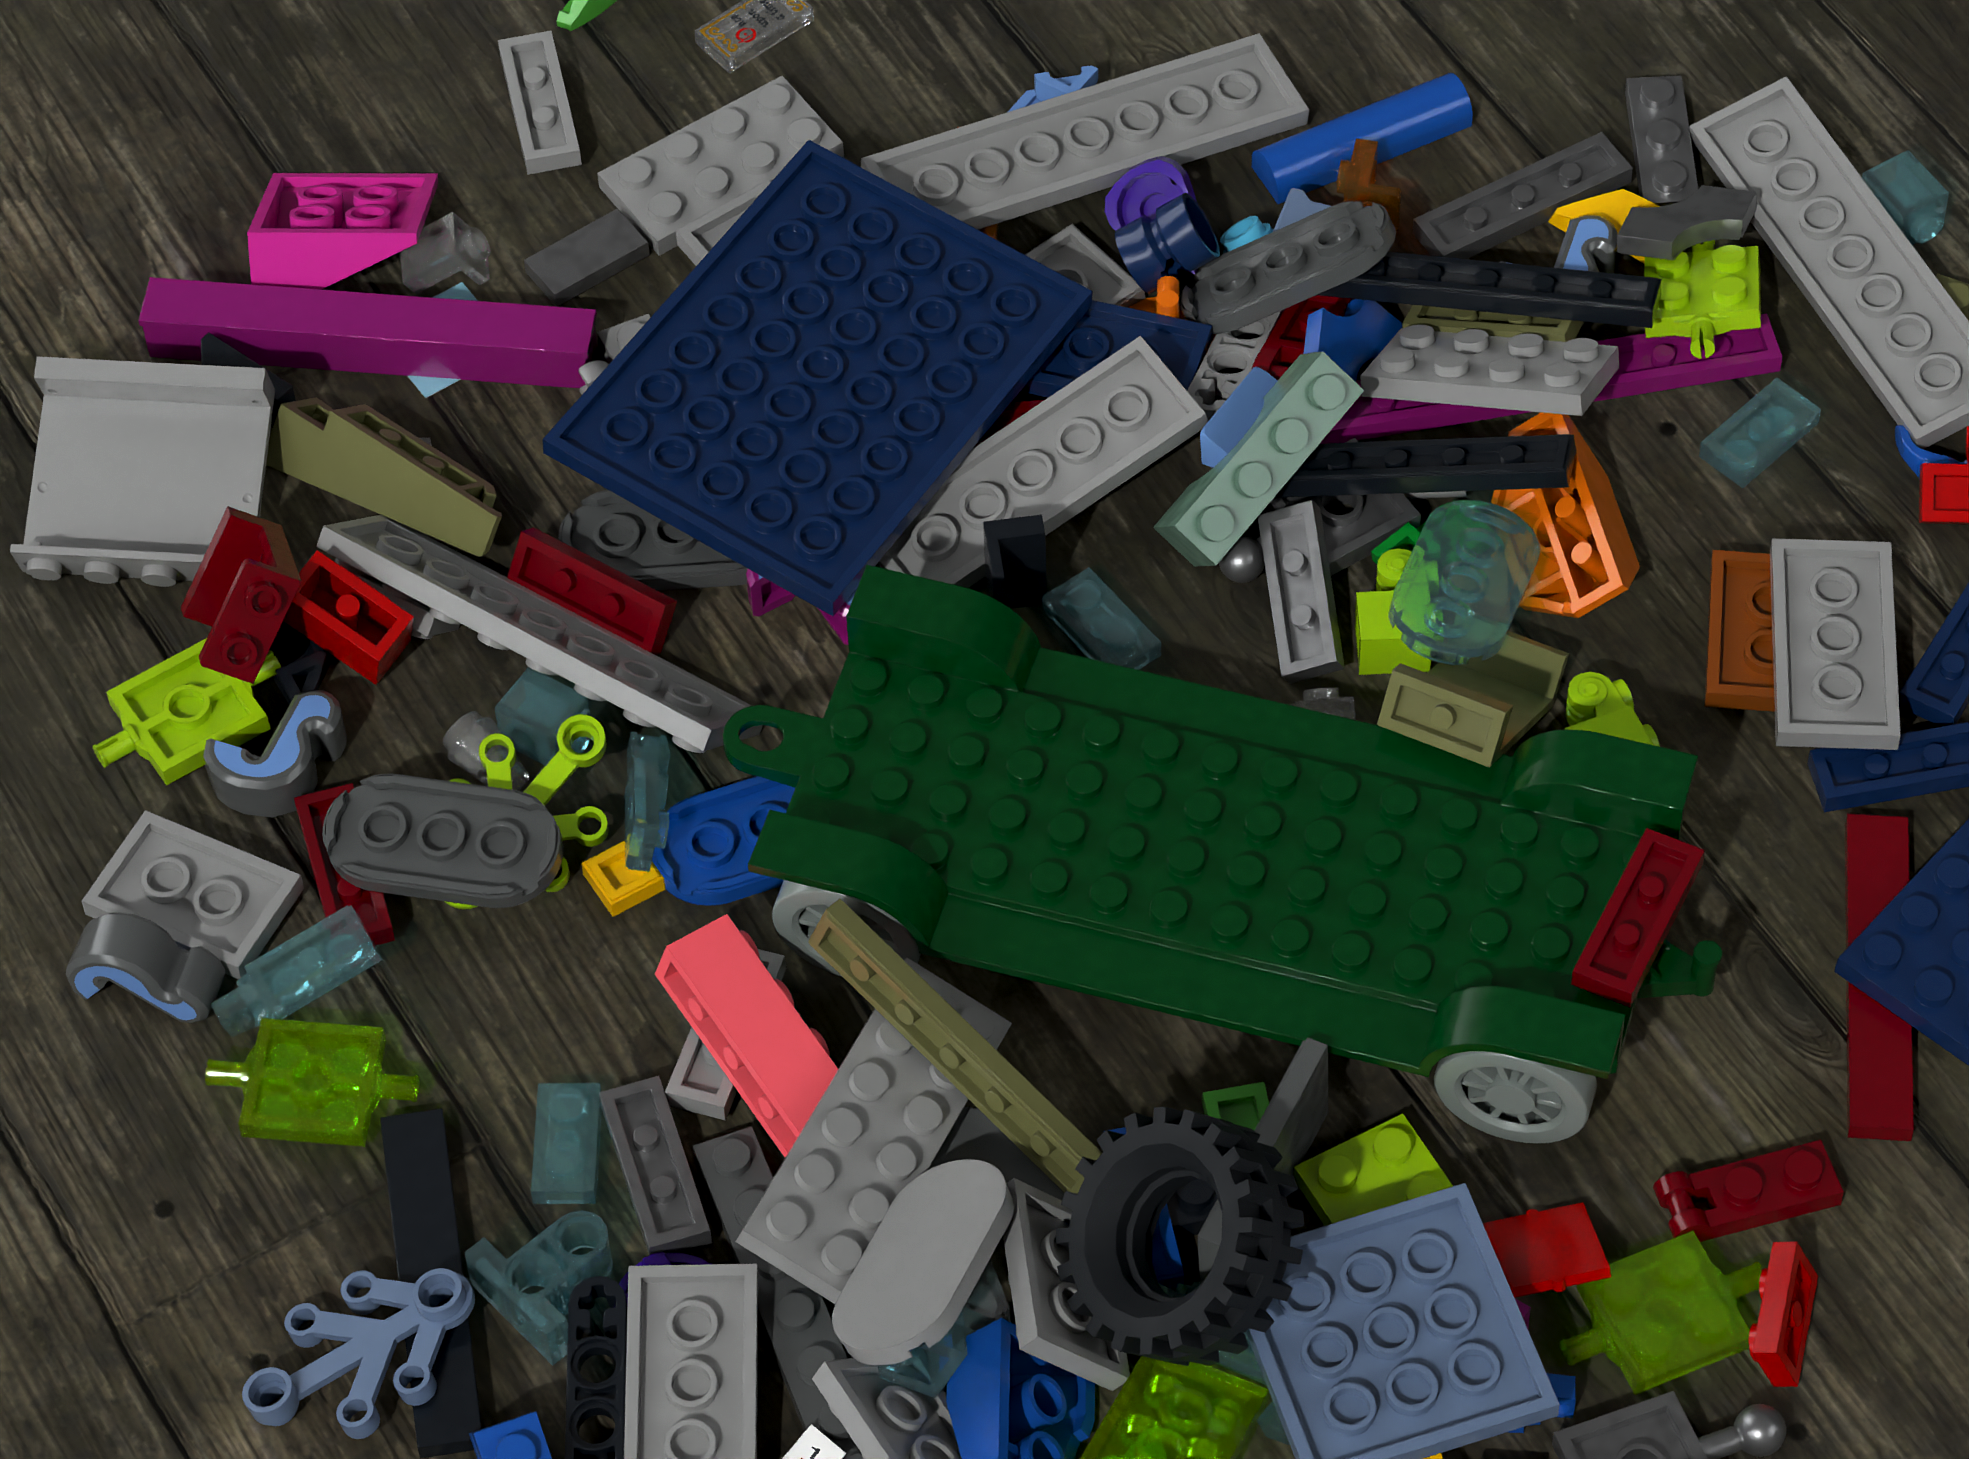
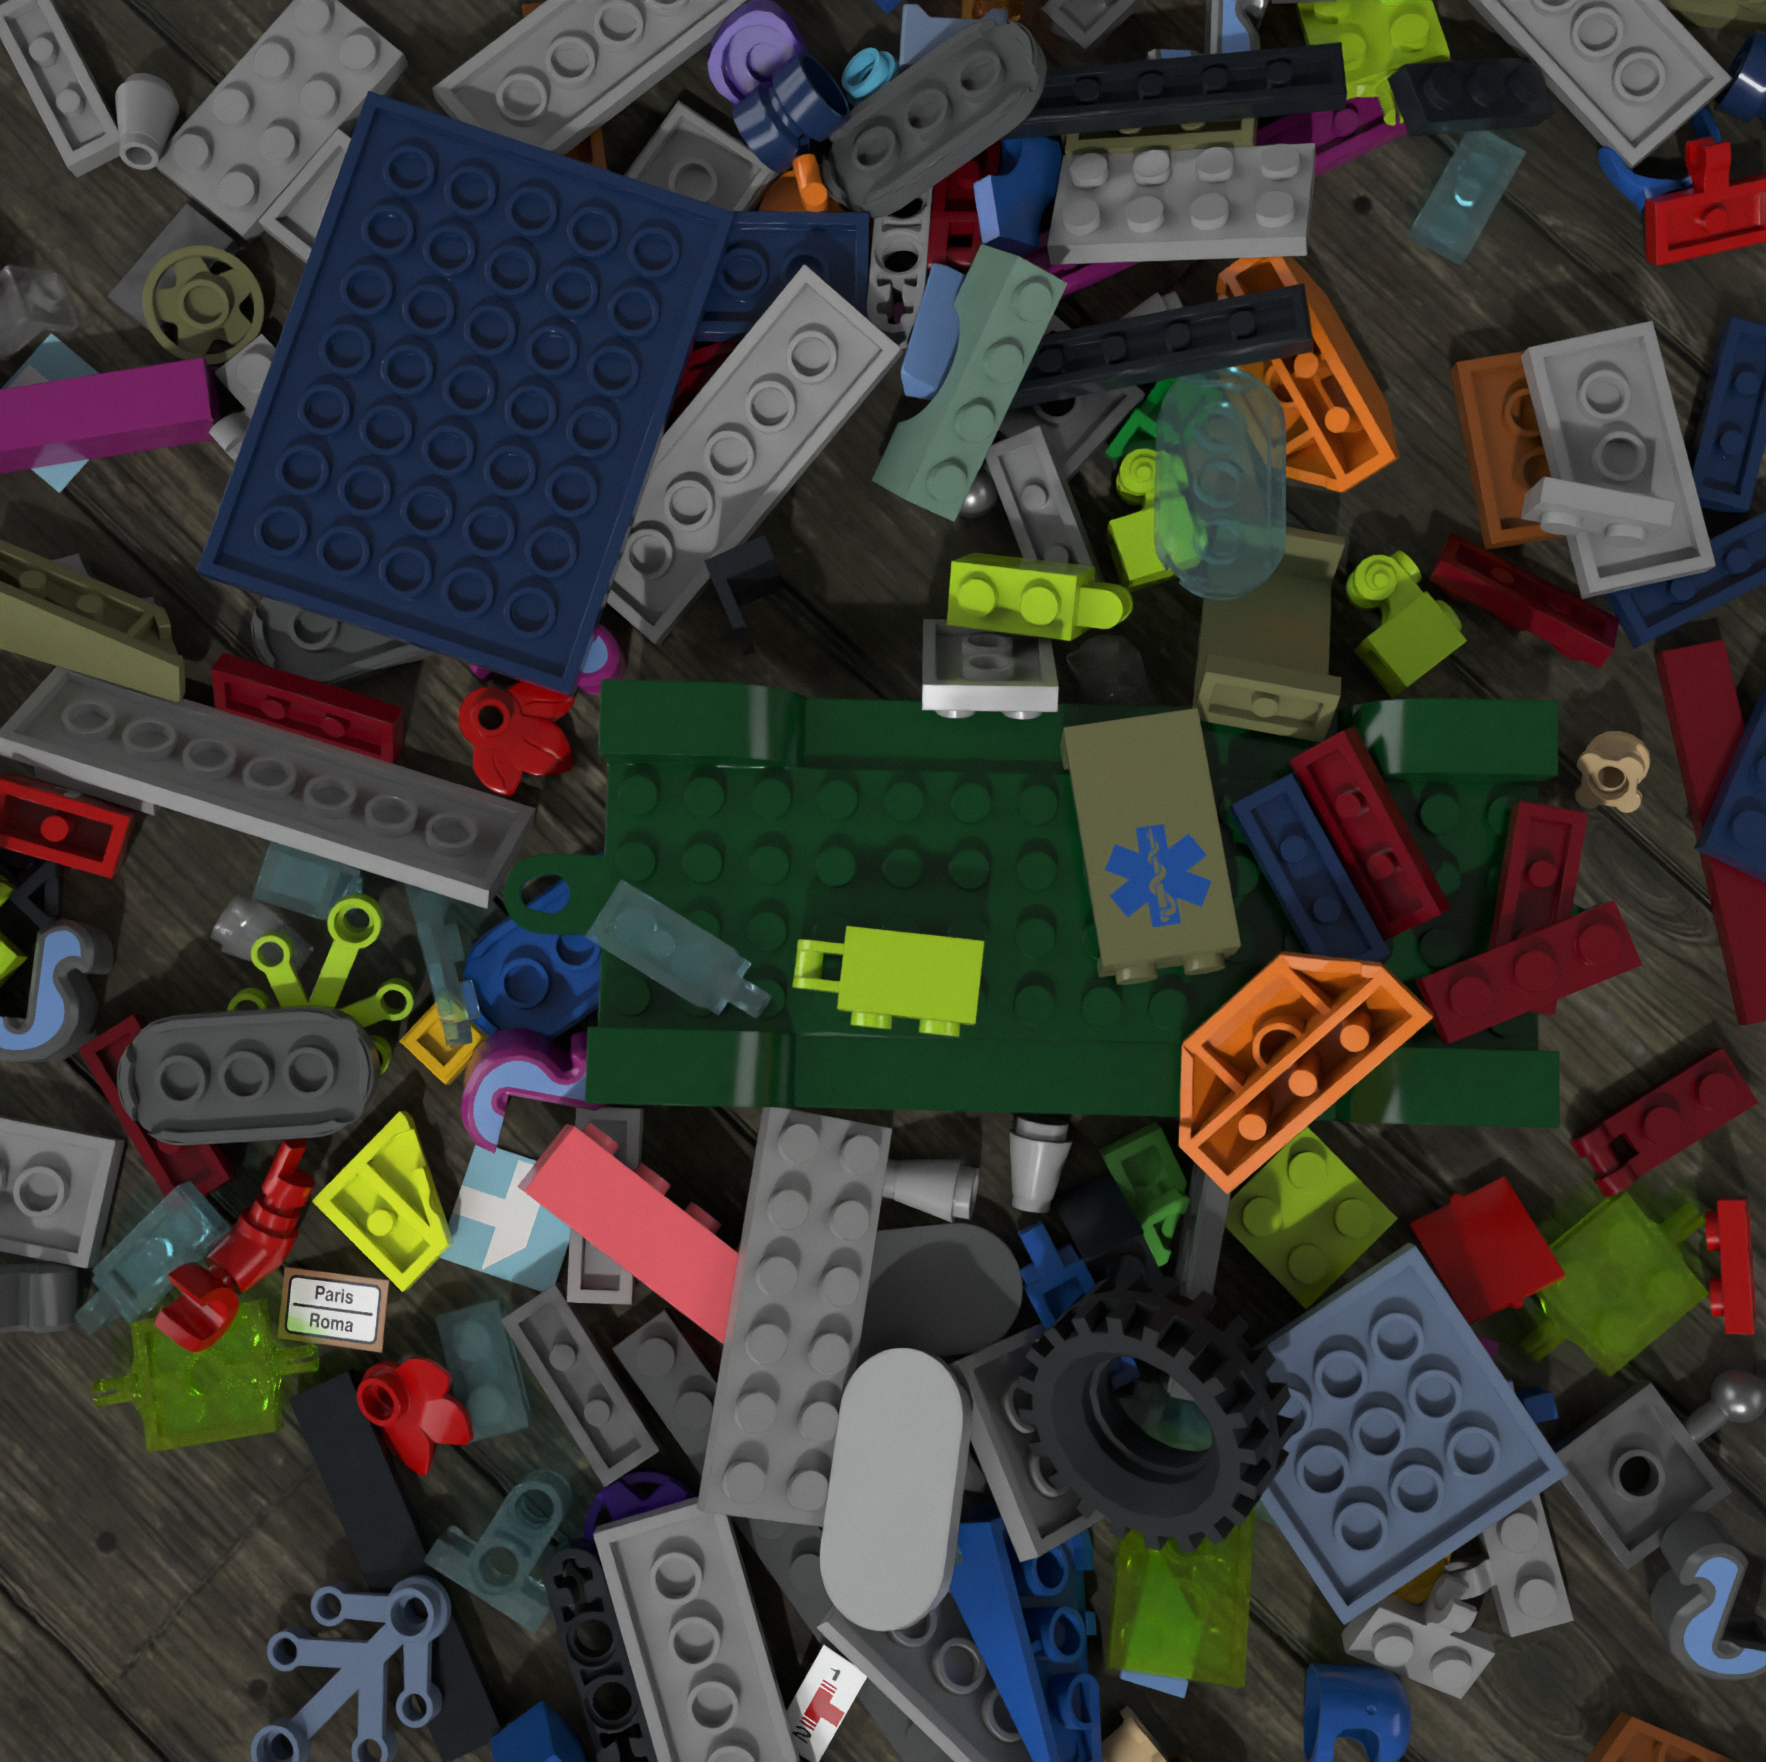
camera: 10 degrees left, 30 degrees up
olive tile [808,899,1102,1194] -> none
clear light blue plate [1043,567,1161,670] -> none
none -> light grey cone [115,73,179,170]
none -> olive wheel [142,245,265,366]
none -> red piece [153,1138,315,1353]
none -> sticker [277,1267,389,1353]
none -> neon yellow wing [312,1111,454,1292]
none -> red plate [357,1357,474,1476]
none -> medium azure sticker [440,1145,570,1292]
none -> red plate [458,681,575,798]
none -> magenta animal [461,1027,606,1154]
none -> clear light blue hinge [585,879,772,1019]
none -> lime brick [792,926,984,1037]
none -> light grey cone [882,1159,979,1223]
none -> light grey plate [922,619,1059,719]
none -> lime brick [947,552,1133,641]
none -> light grey cone [1009,1114,1073,1213]
none -> olive panel [1060,708,1241,985]
none -> orange wedge [1179,951,1434,1195]
none -> dark blue plate [1228,773,1391,962]
none -> dark red plate [1288,726,1451,941]
none -> black plate [1388,57,1555,137]
none -> dark red plate [1416,900,1643,1044]
none -> dark red plate [1429,532,1620,669]
none -> light grey plate [1521,476,1676,548]
none -> tan brick [1575,731,1651,813]

